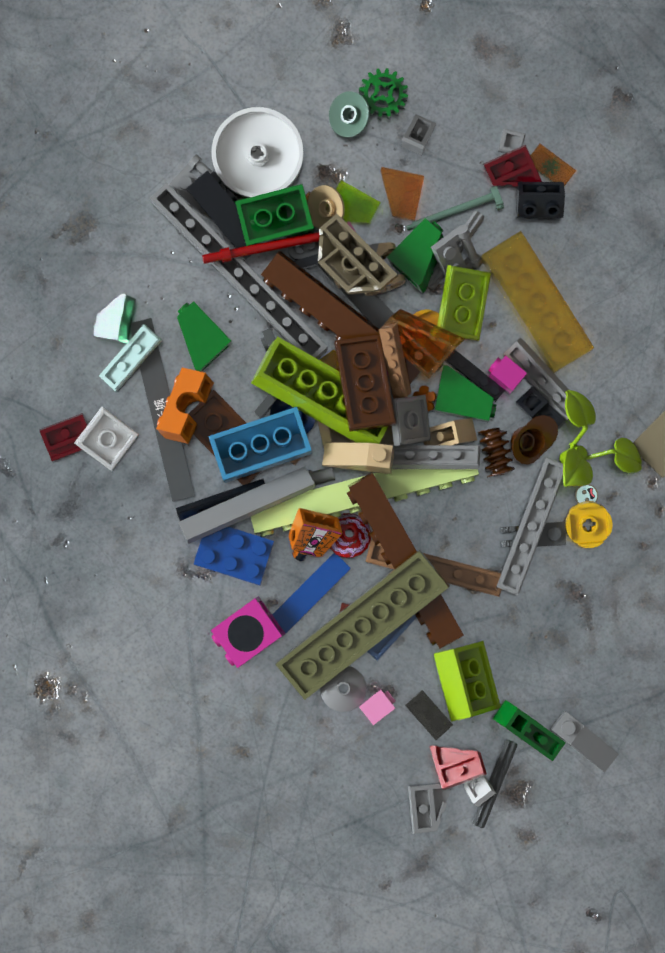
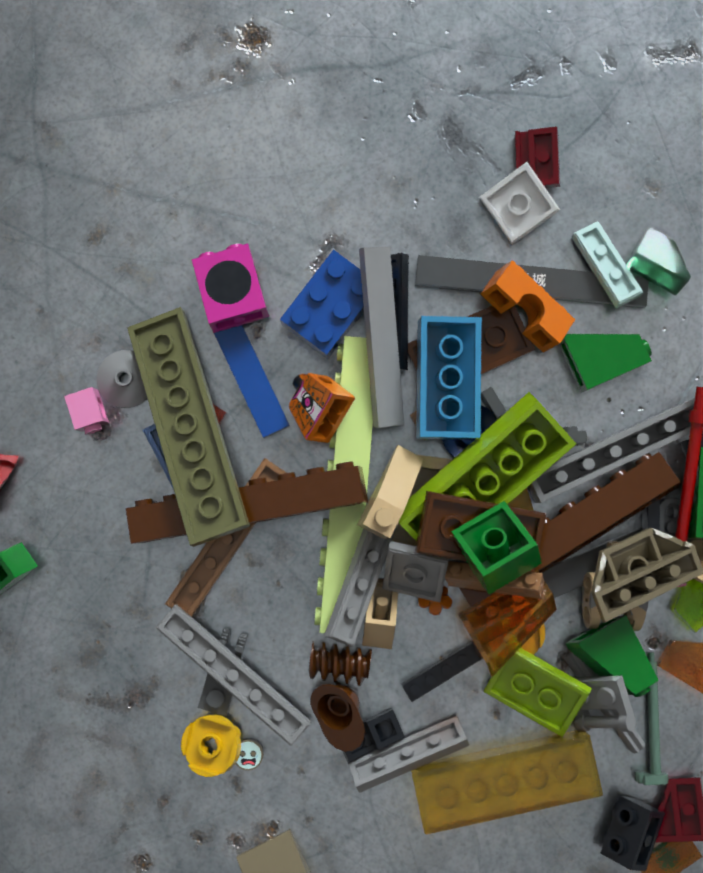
camera: 110 degrees right, 0 degrees up
light grey pin [309,467,335,487] -> none
dish [330,513,371,558] -> none
clear smoke brick [405,689,453,740] -> none
green slope [434,365,497,423] -> none
lime slope [434,641,501,722] -> none
dark pink brick [488,355,527,395] -> none
lime plant [560,390,642,487] -> none
none -> green slope [451,501,542,595]

